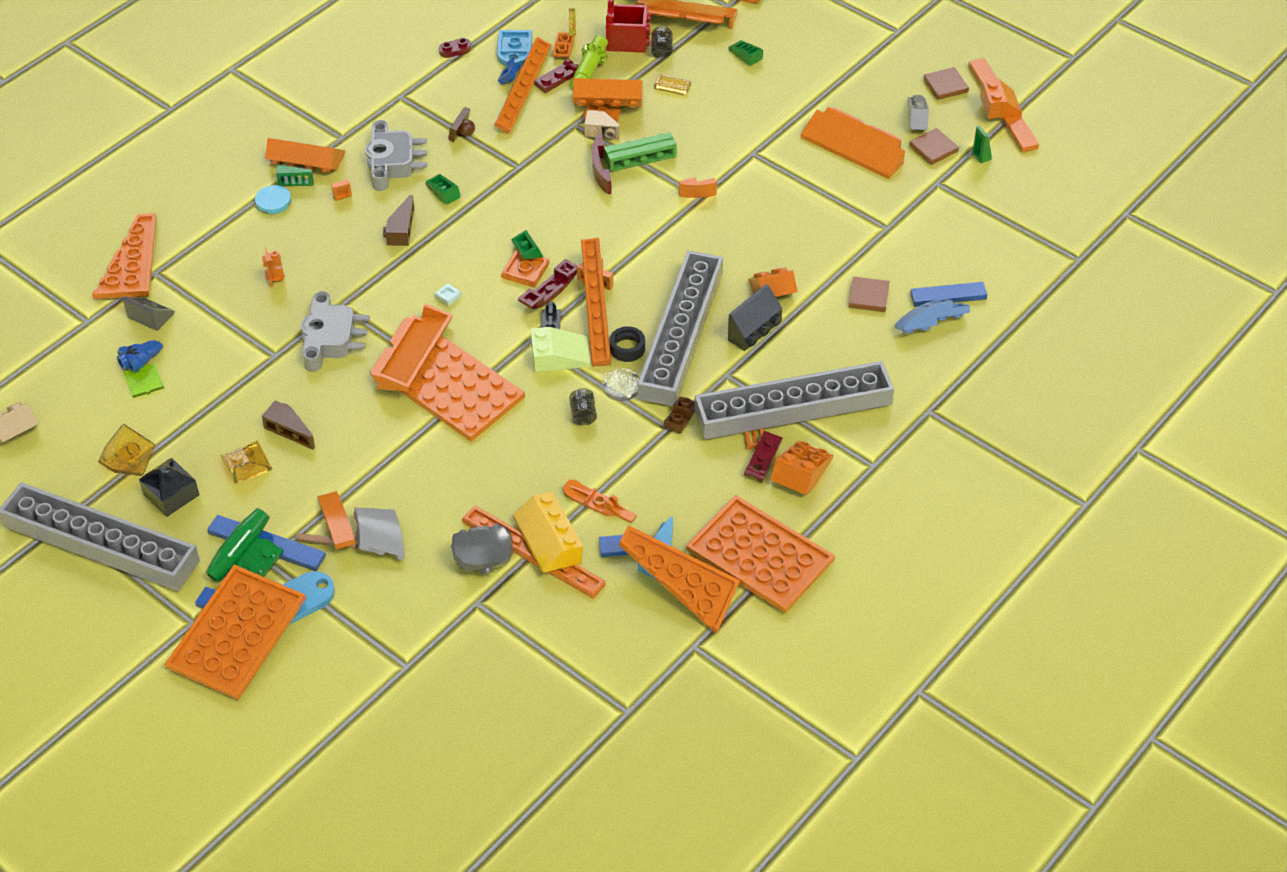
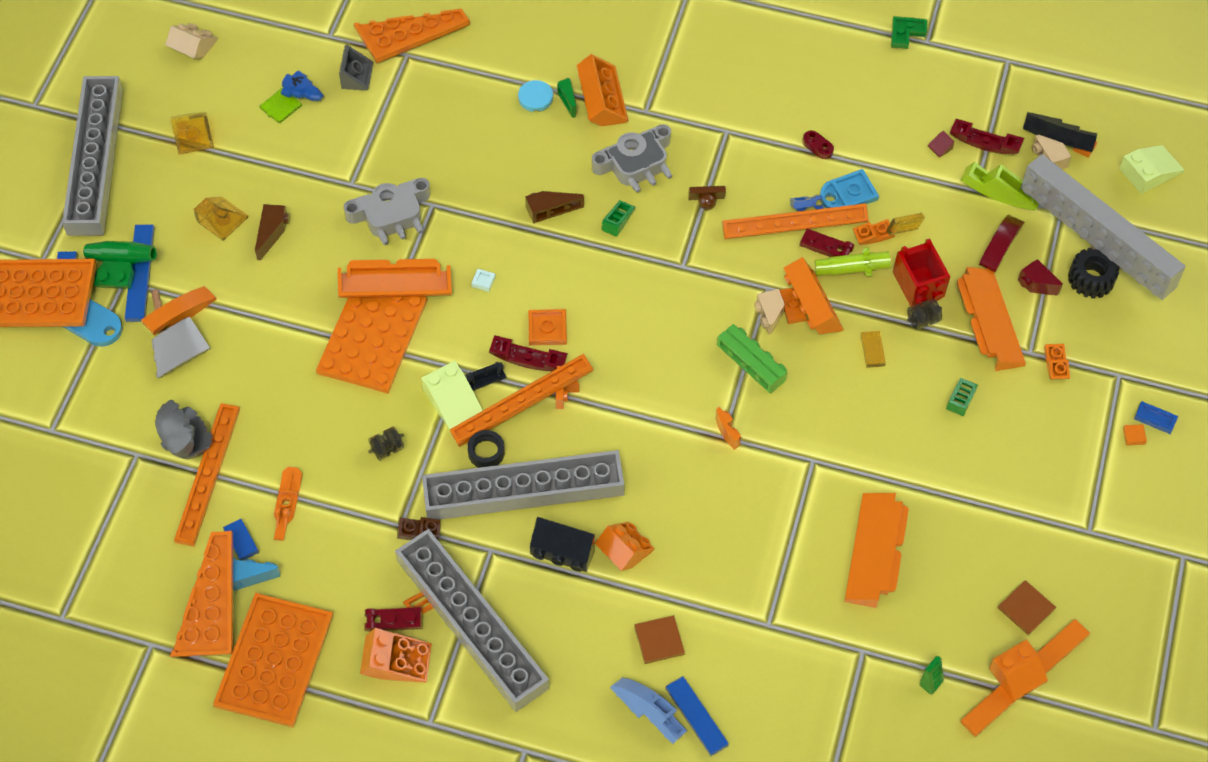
camera: 65 degrees right, 10 degrees up
black piece [139,458,200,517] -> none
orange hinge [262,248,285,287] -> none
orange tile [331,179,352,201] -> none
green slope [511,230,543,259] -> none
yellow slope [513,491,583,573] -> none
slope [592,134,612,194] -> none
clear tile [603,368,639,401] -> none
light grey slope [908,95,929,130] -> none
tile [909,128,959,165] -> none

